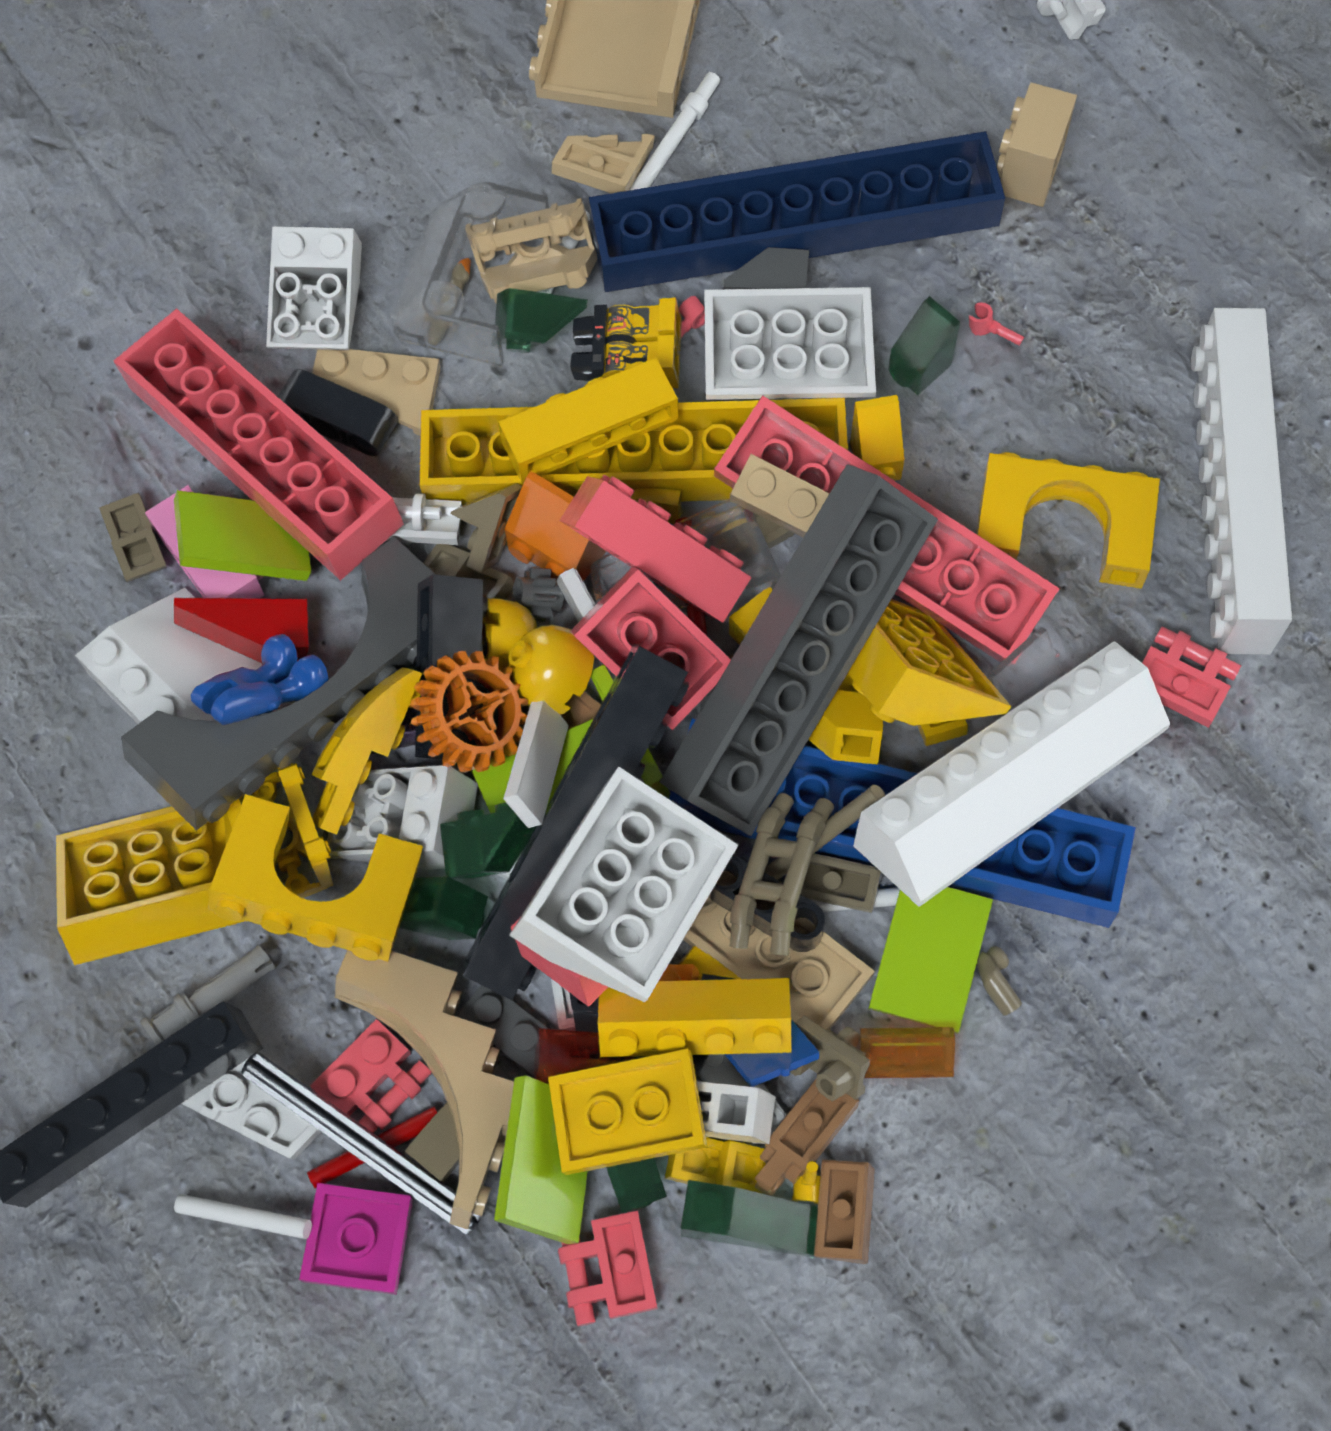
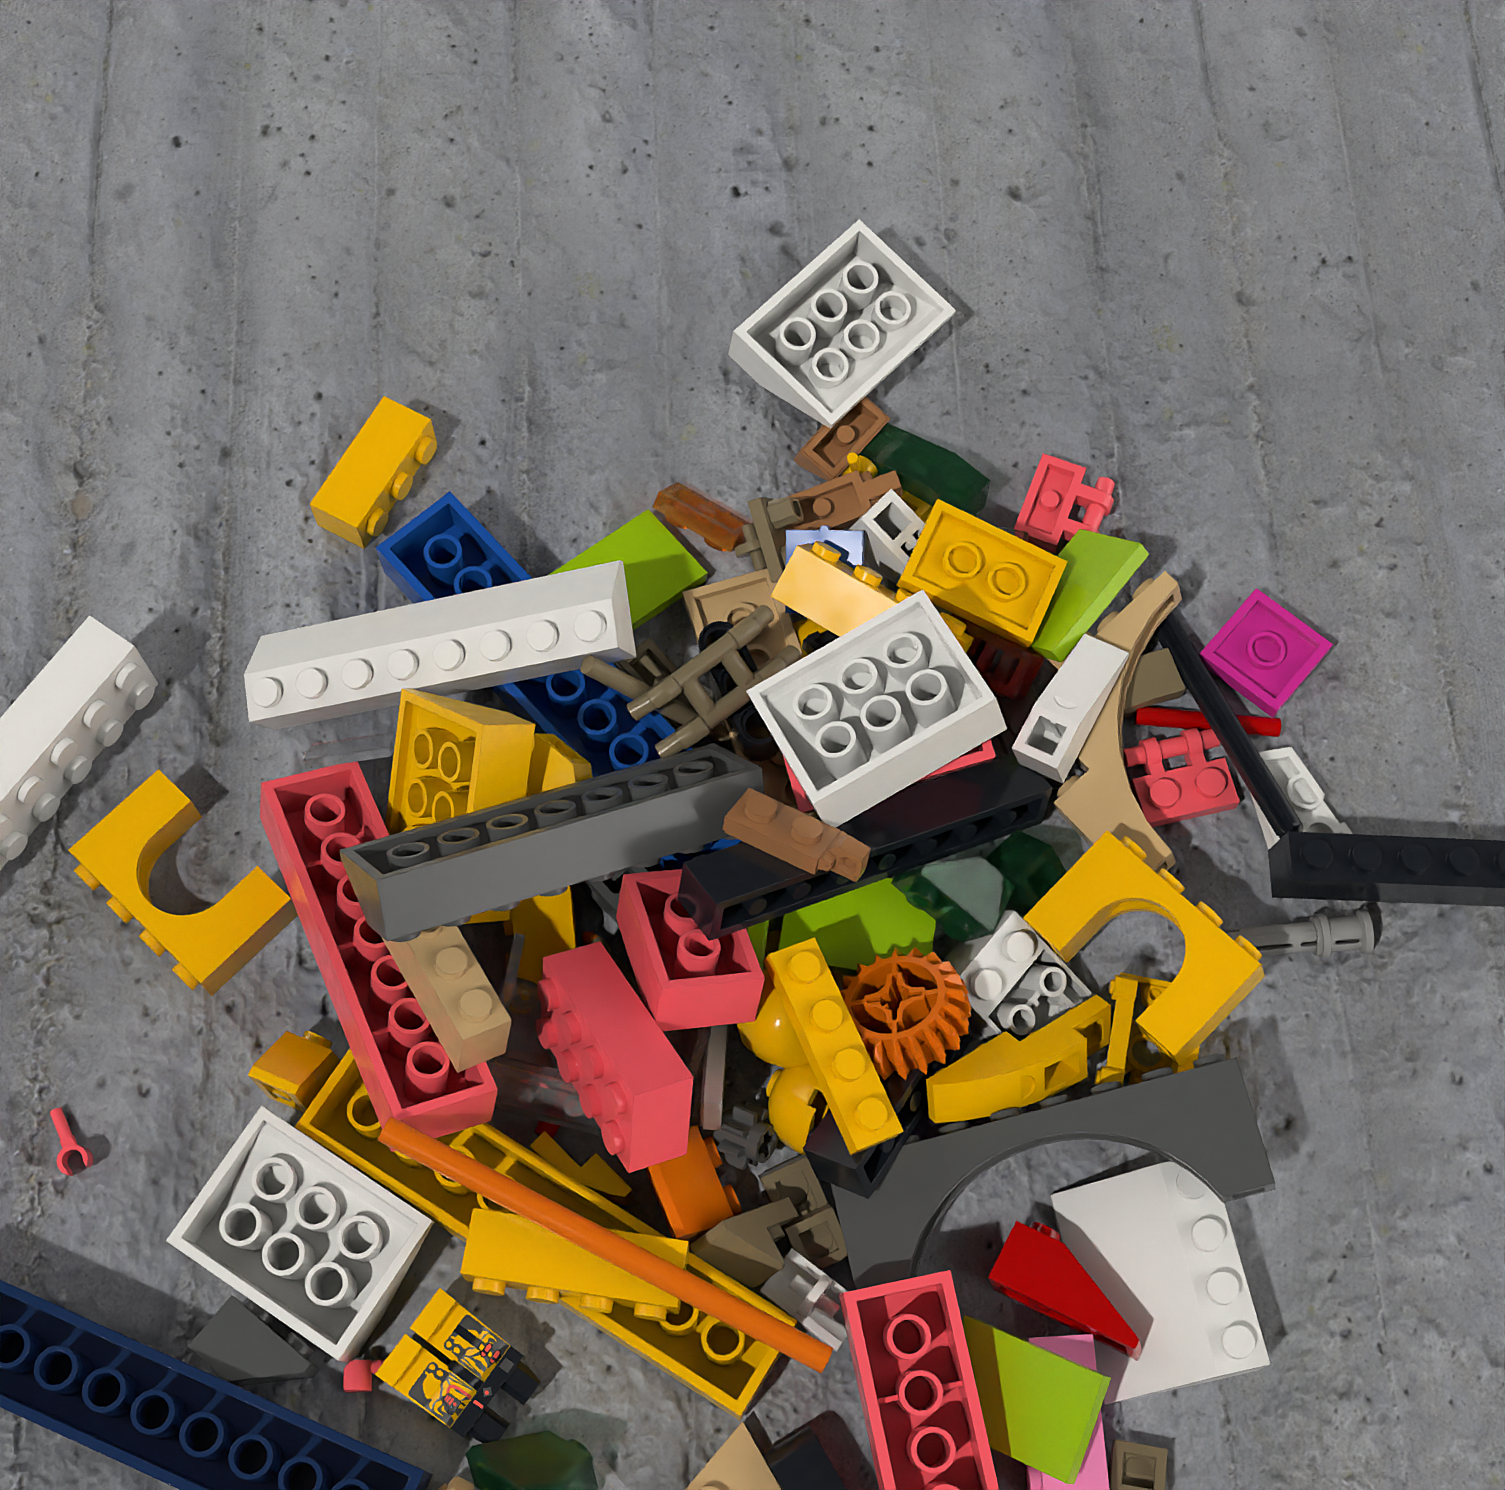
camera: 150 degrees left, 0 degrees up
yellow slope [56,806,245,965] -> none
white bar [174,1194,312,1239] -> none
blue piece [191,634,329,725] -> none
white tile [503,700,569,828] -> none
slope [888,296,960,395] -> none
dark tan arm [976,946,1022,1016] -> none
coral plate [1142,626,1242,728] -> none
none -> yellow brick [309,396,437,549]
none -> orange piece [378,1116,833,1373]
none -> medium nougat hinge [722,788,871,882]
none -> white slope [728,219,956,428]
none -> yellow plate [763,937,903,1155]
none -> white slope [1012,633,1129,784]

